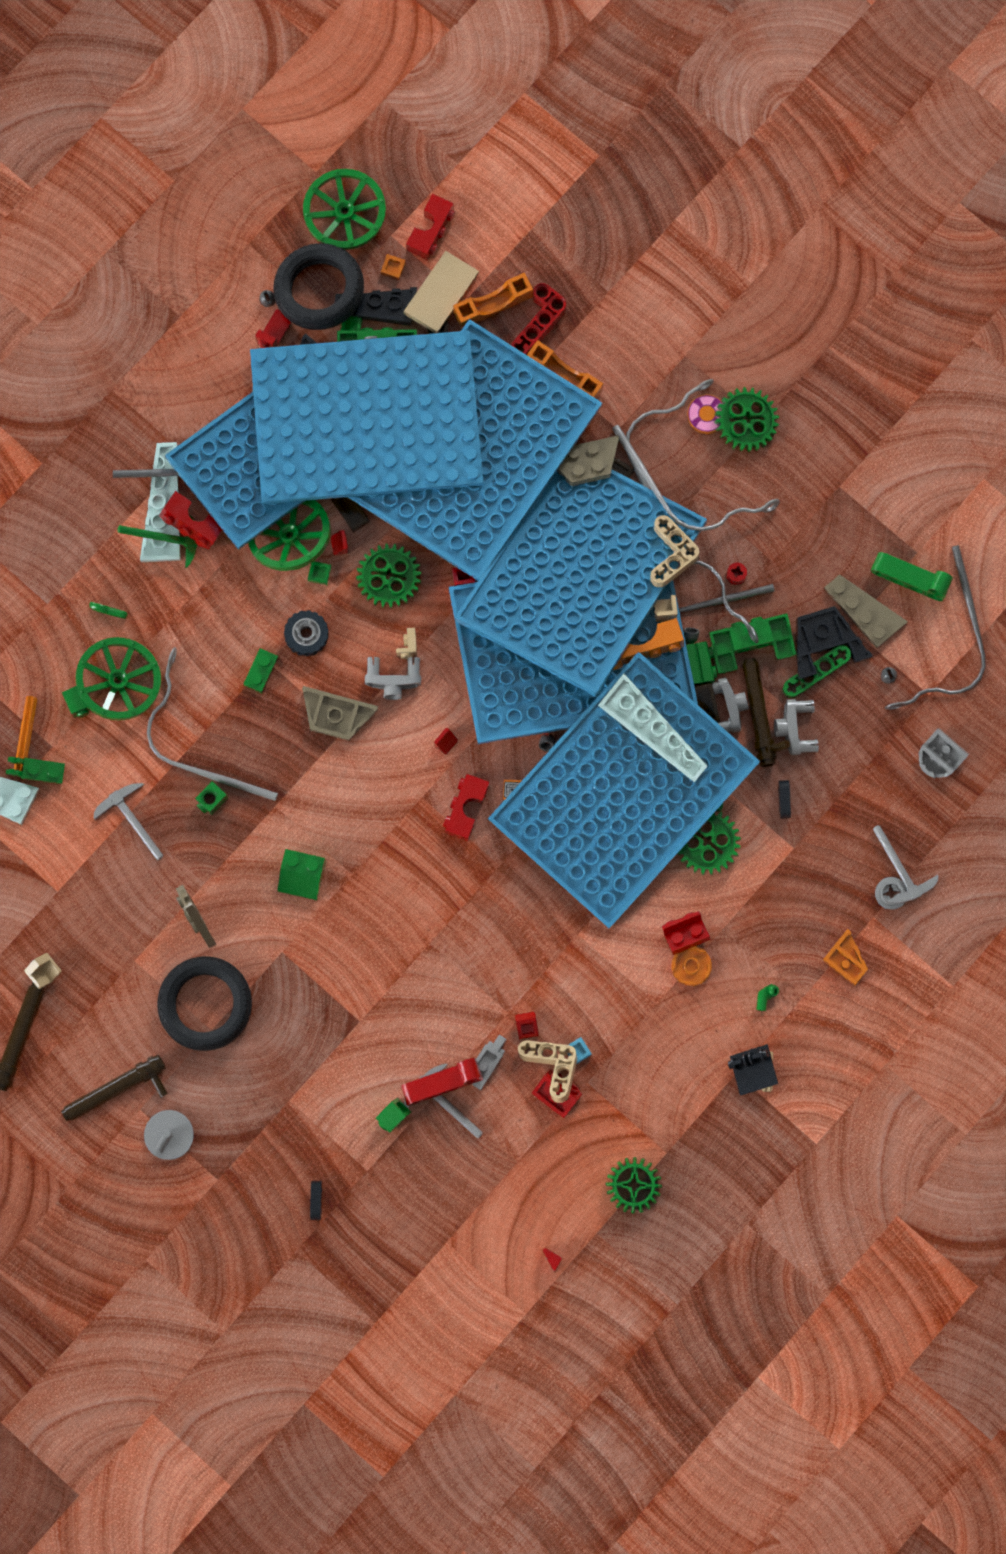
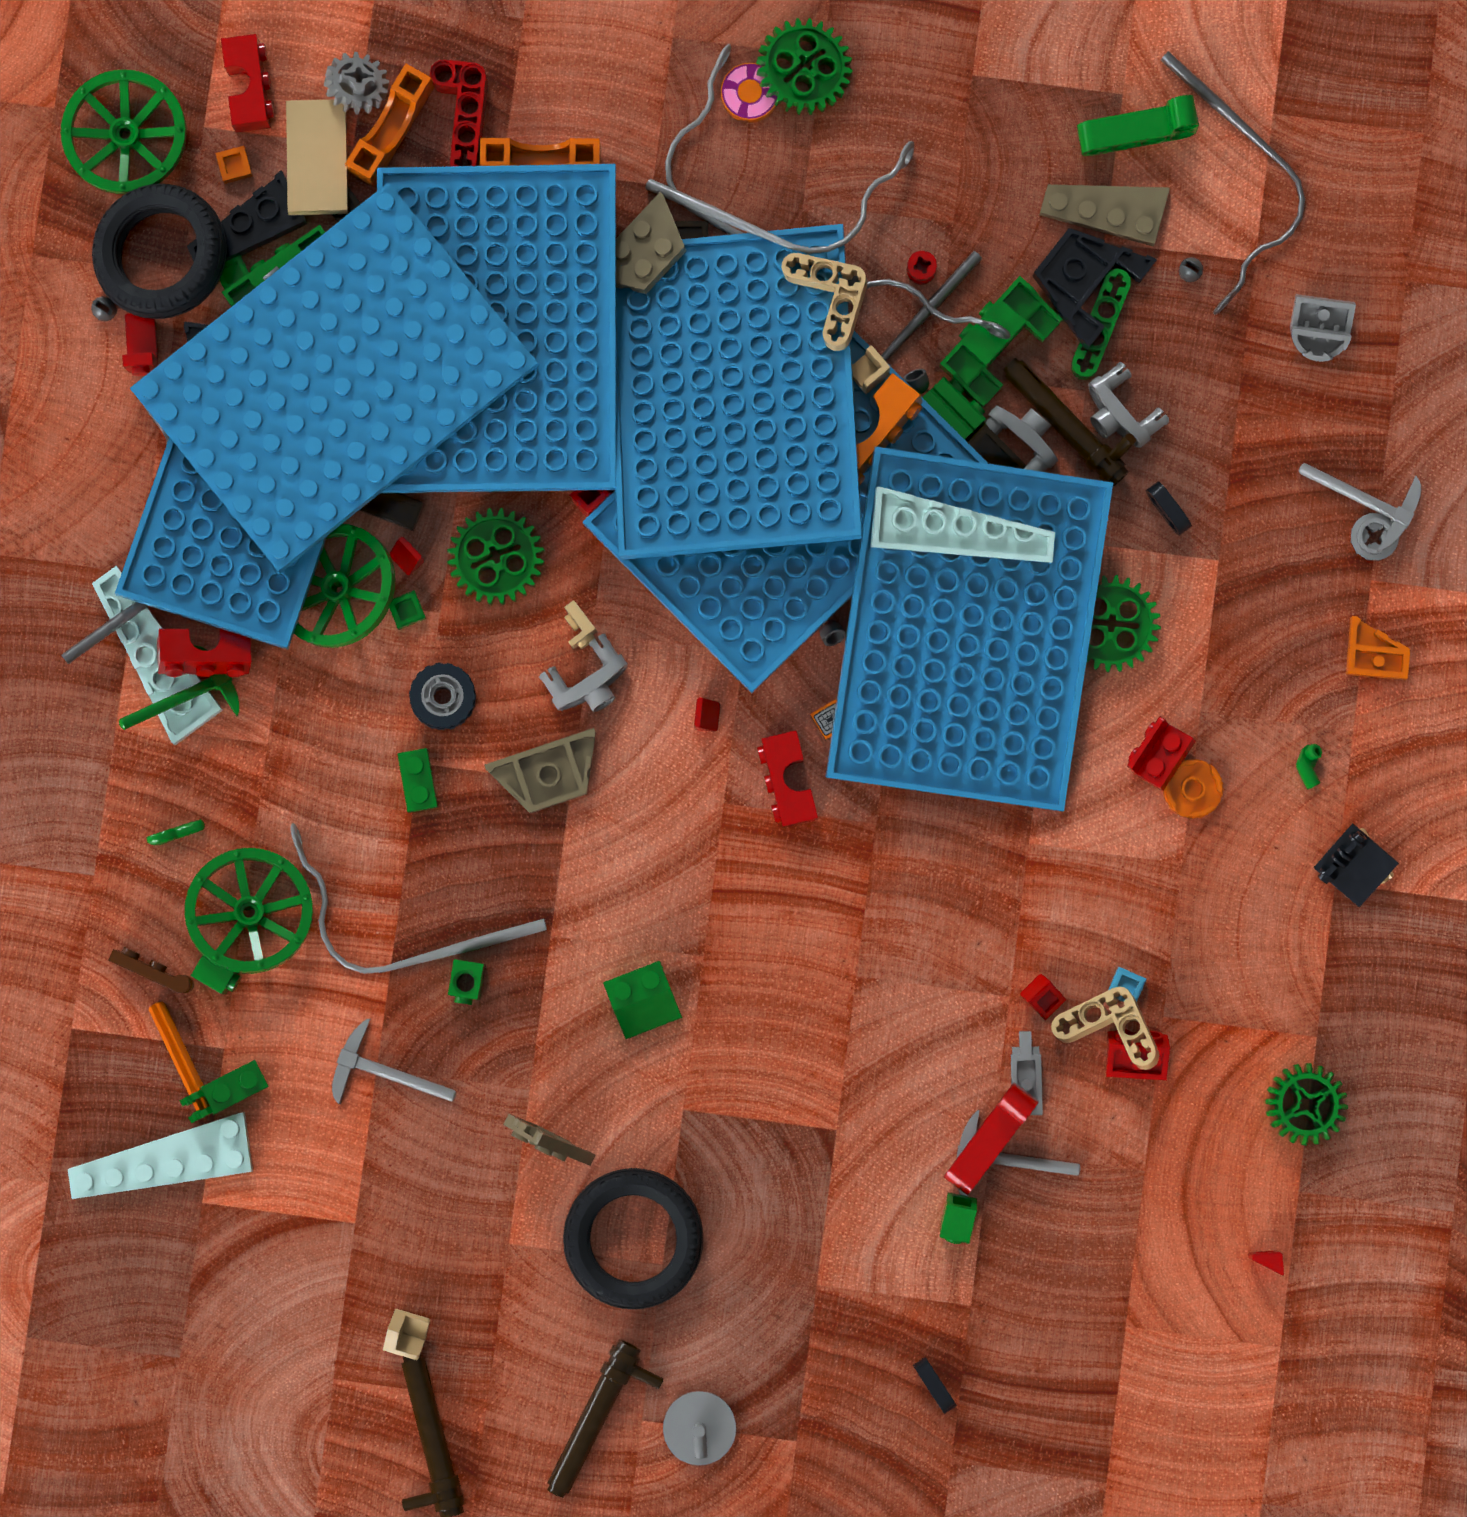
camera: 30 degrees left, 5 degrees up
none -> reddish brown plate [108,947,194,993]
none -> light grey gear [324,52,389,115]

